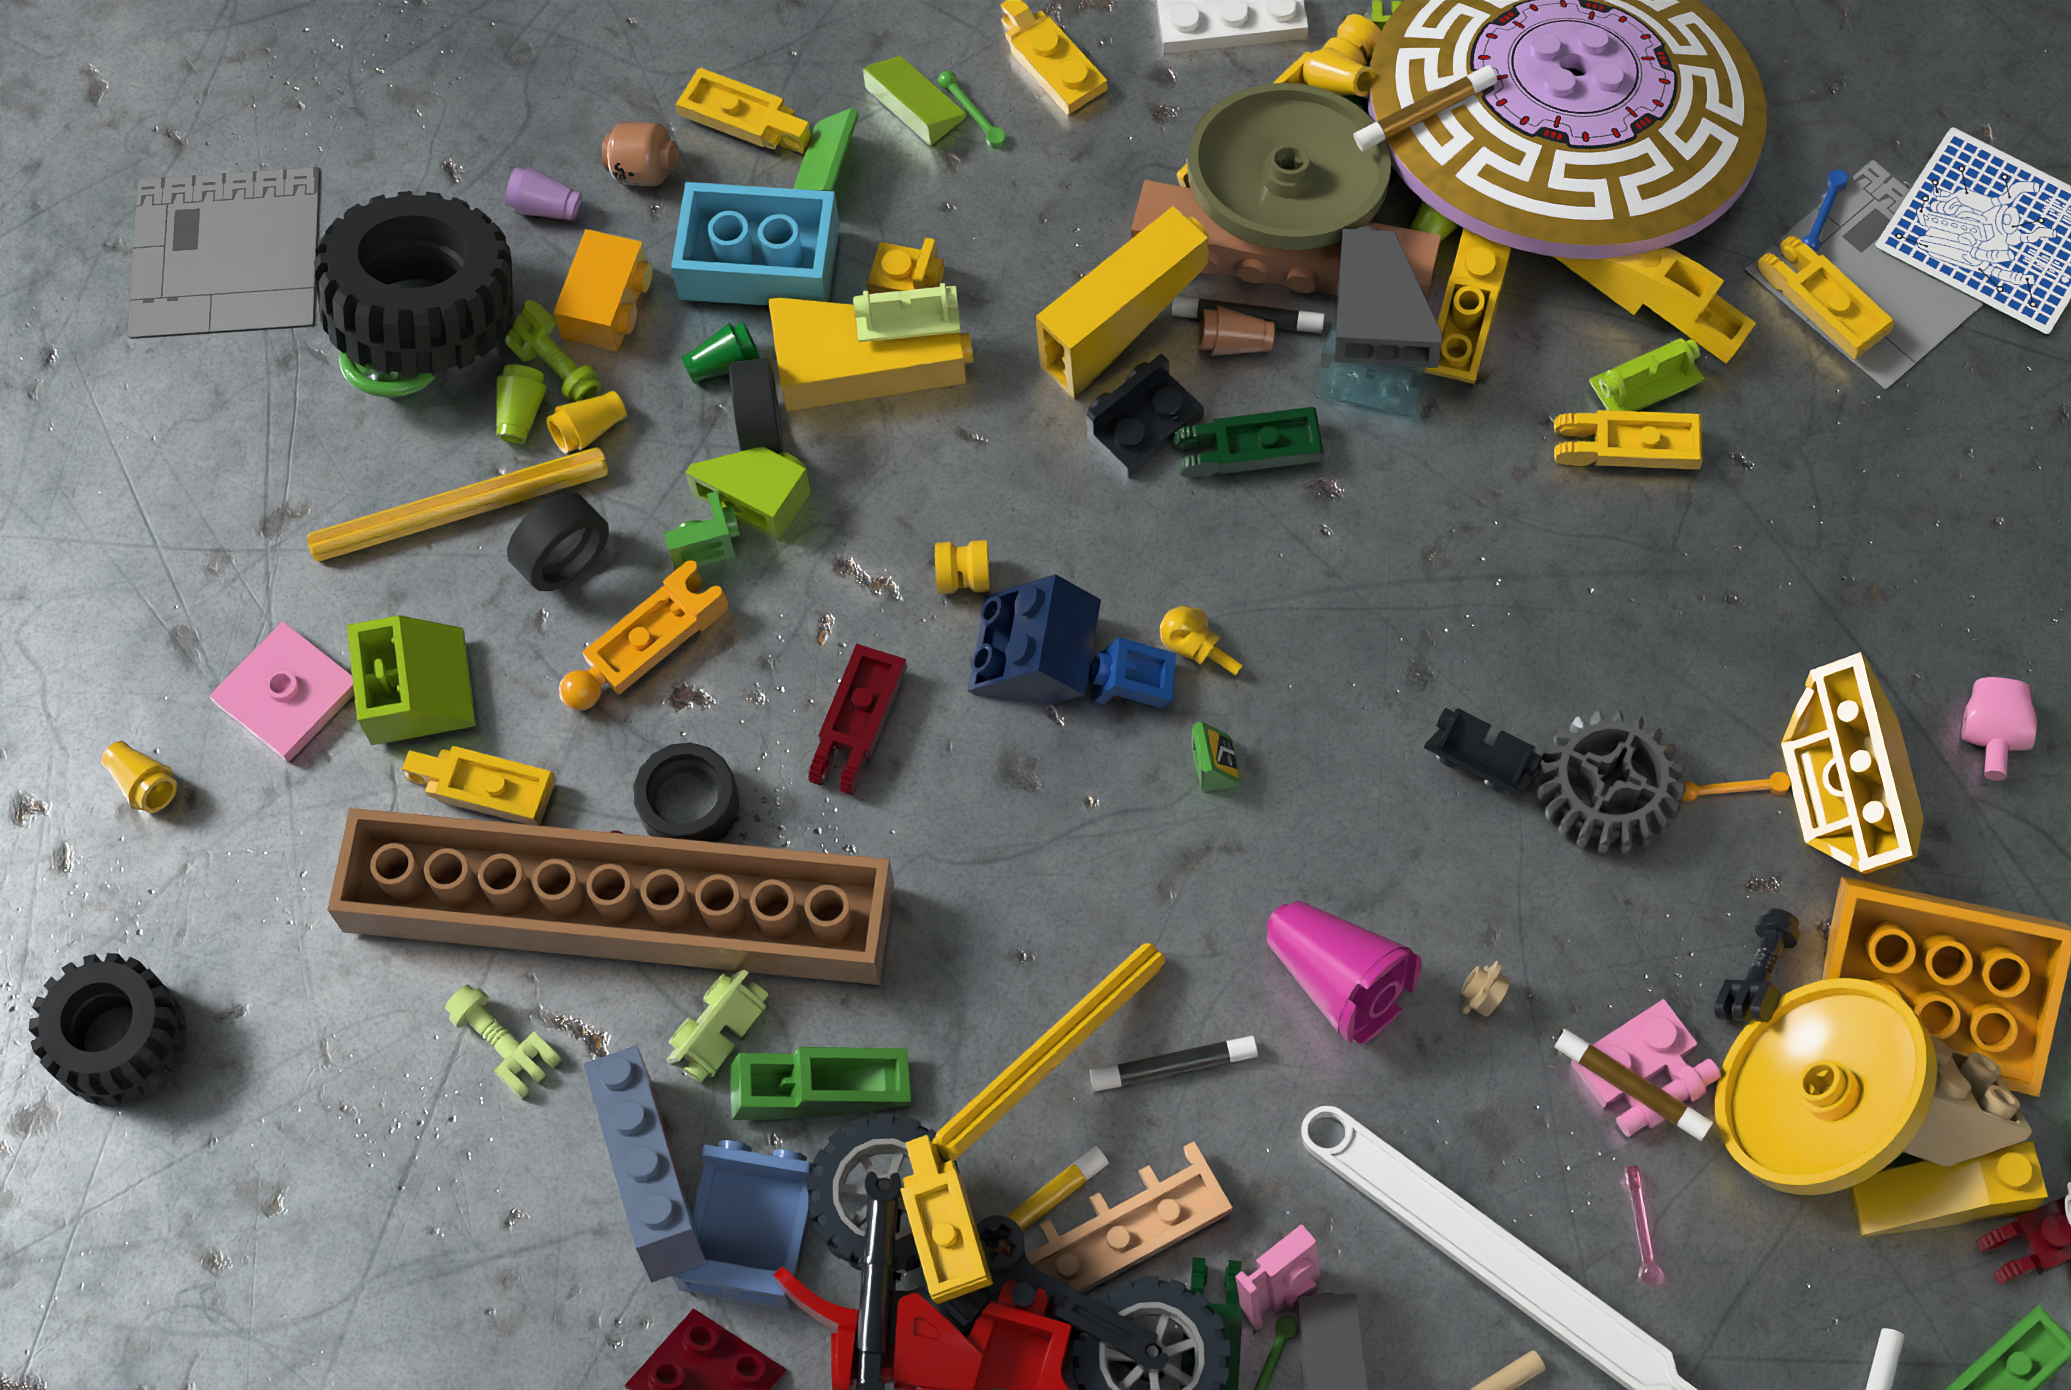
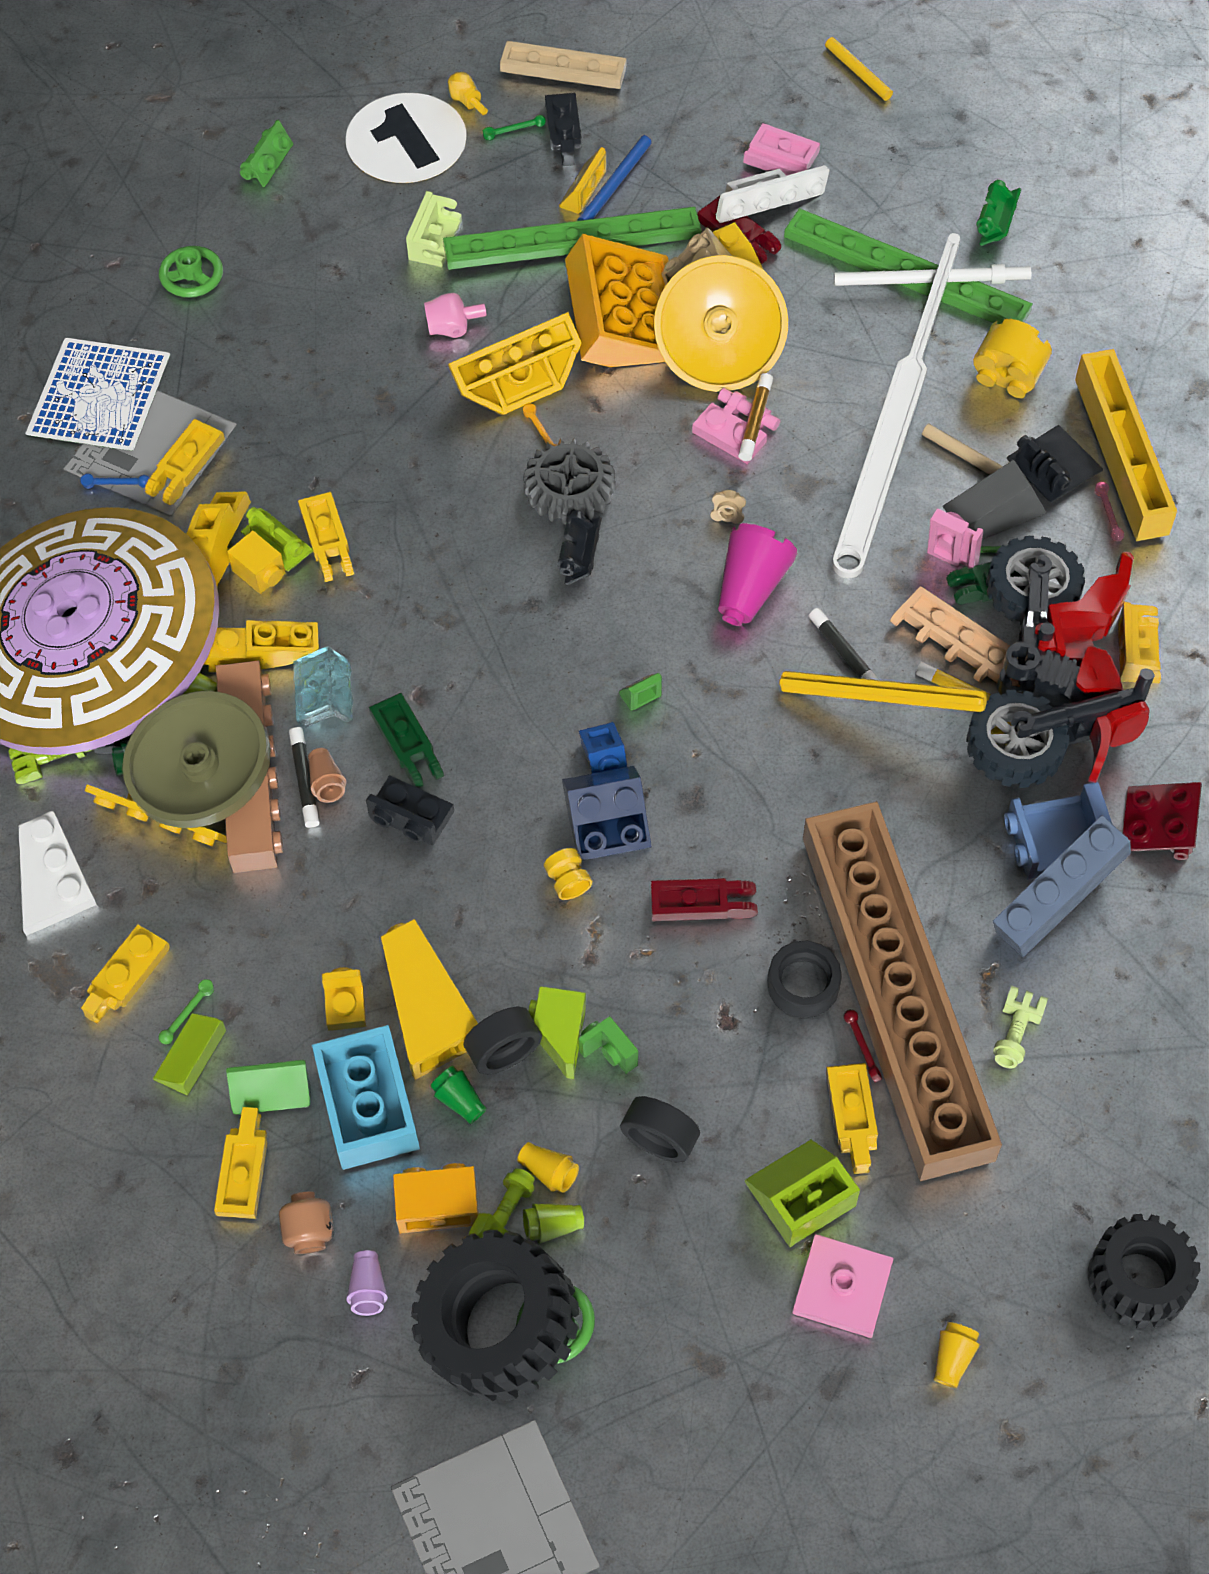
camera: 115 degrees left, 5 degrees down
yellow axle [307,447,608,562] -> none
light orange plate [559,560,728,711] -> none
yellowish green hinge [666,970,769,1083] -> none
bright green slope [730,1047,911,1120] -> none
yellowish green hinge [853,283,961,343] -> none
yellow hinge [900,1135,993,1304] -> none
yellow slope [1036,206,1209,399] -> none
yellow piece [1159,605,1243,676] -> none
yellow cone [1302,47,1375,97] -> none
yellow wheel [1323,14,1381,66] -> none
dark grey slope [1334,226,1442,368] -> none
pearl gold bar [1353,65,1498,152] -> none
clear pink hinge [1625,1165,1662,1284] -> none
black hinge [1714,908,1801,1022] -> none
none -> yellow brick [227,530,286,594]

